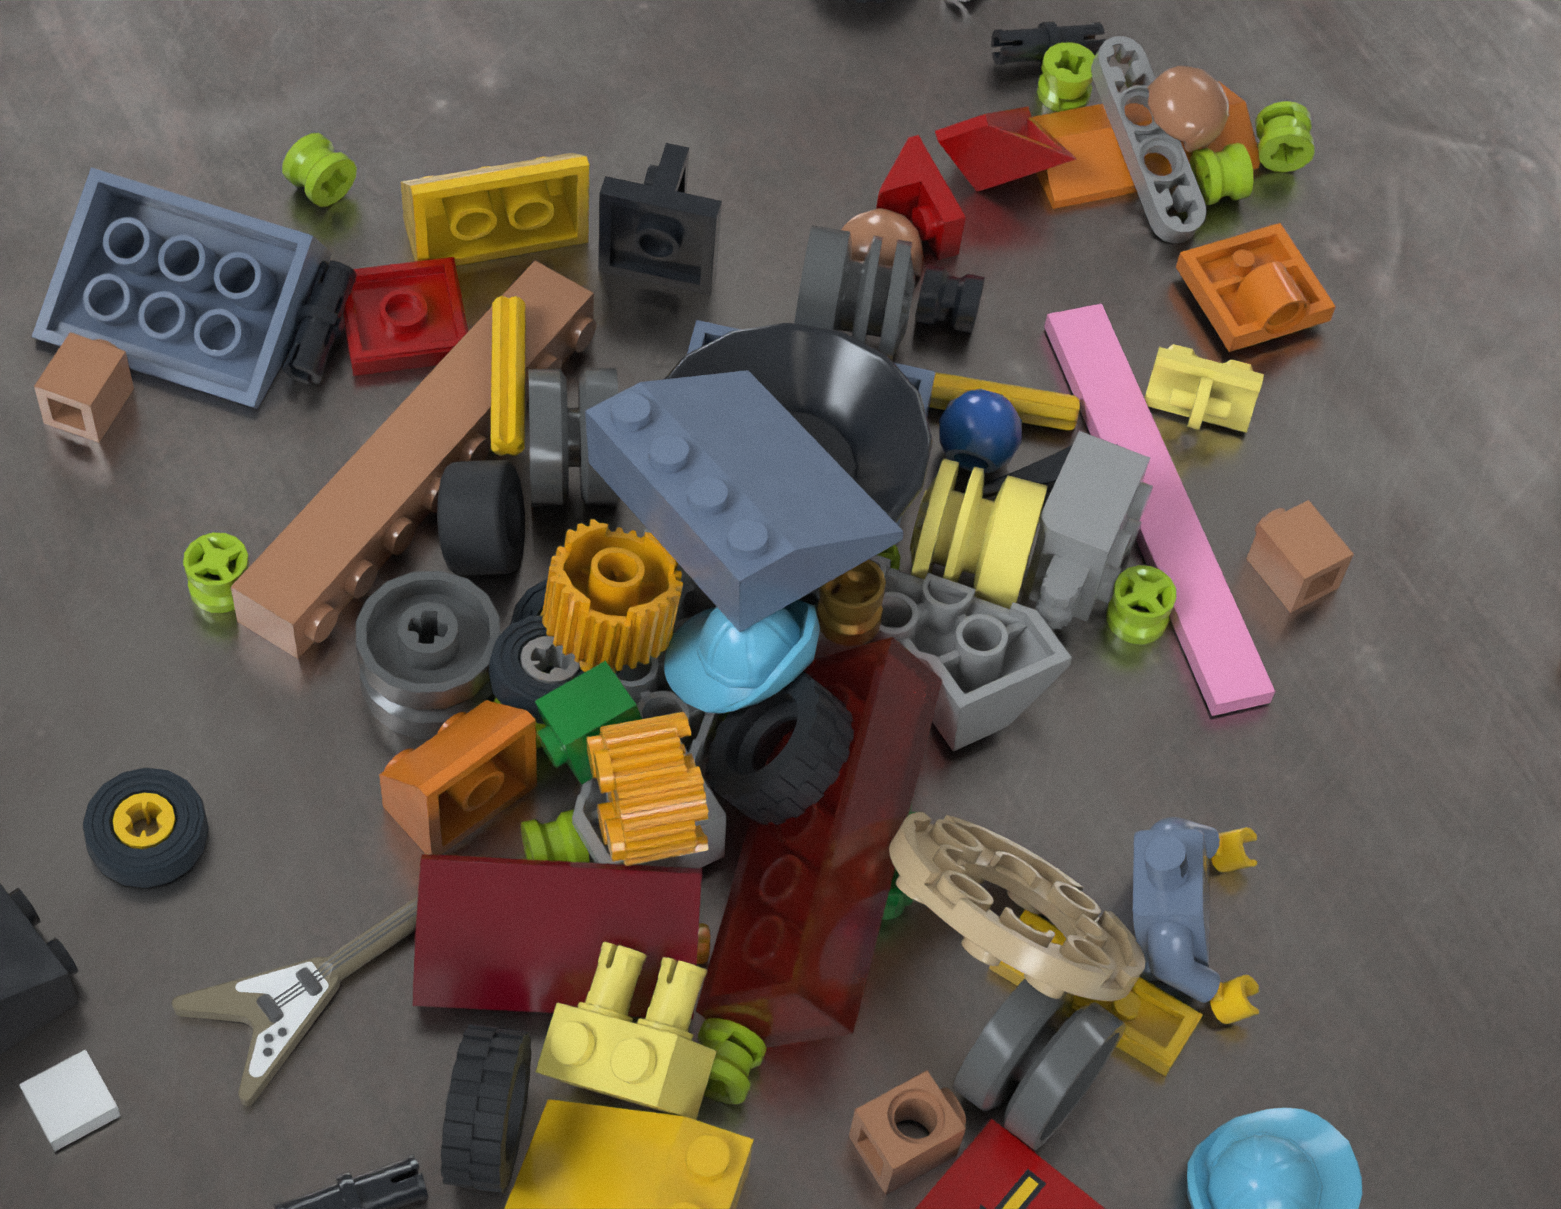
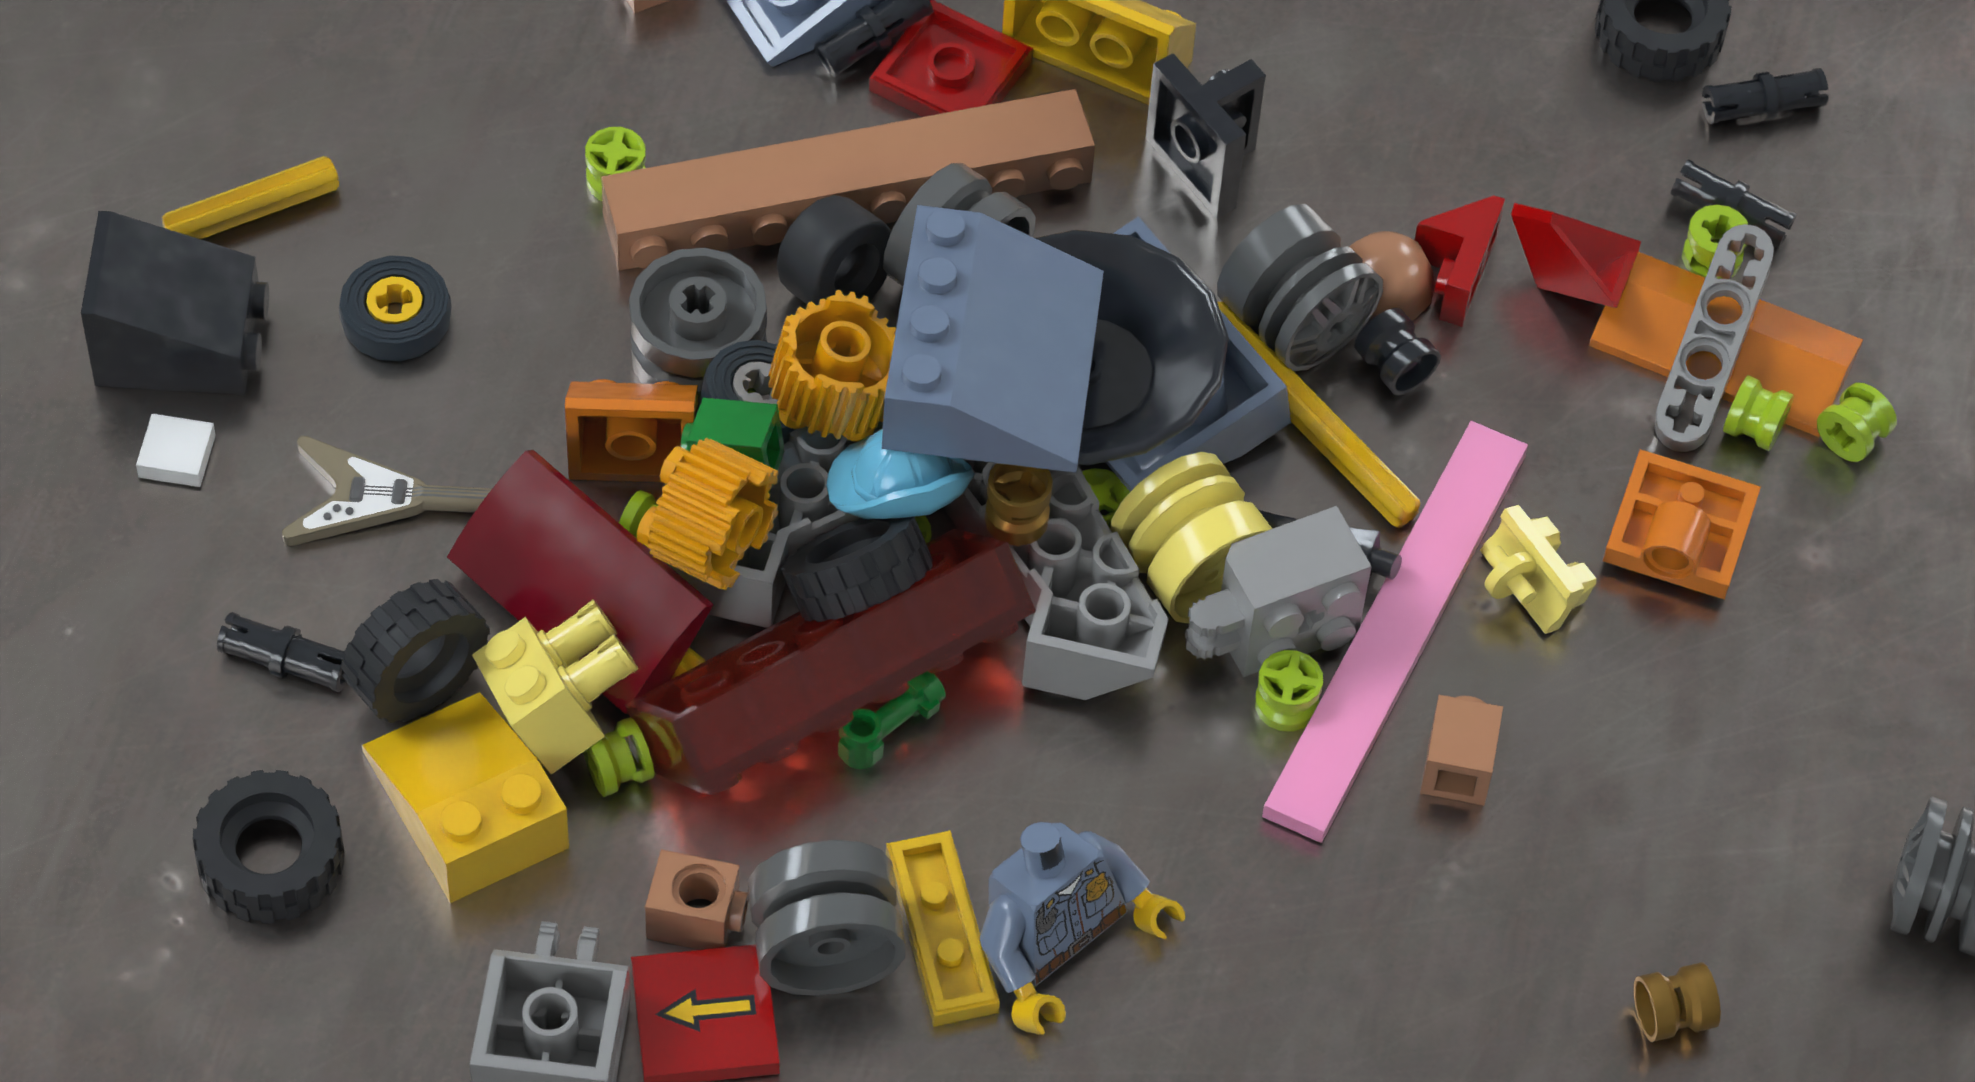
camera: 45 degrees right, 0 degrees up
yellow axle [490,296,525,456] -> none
tan plate [889,812,1146,1001] -> none
blue piece [939,389,1022,473] -> none
nougat hair [1147,66,1229,152] -> none

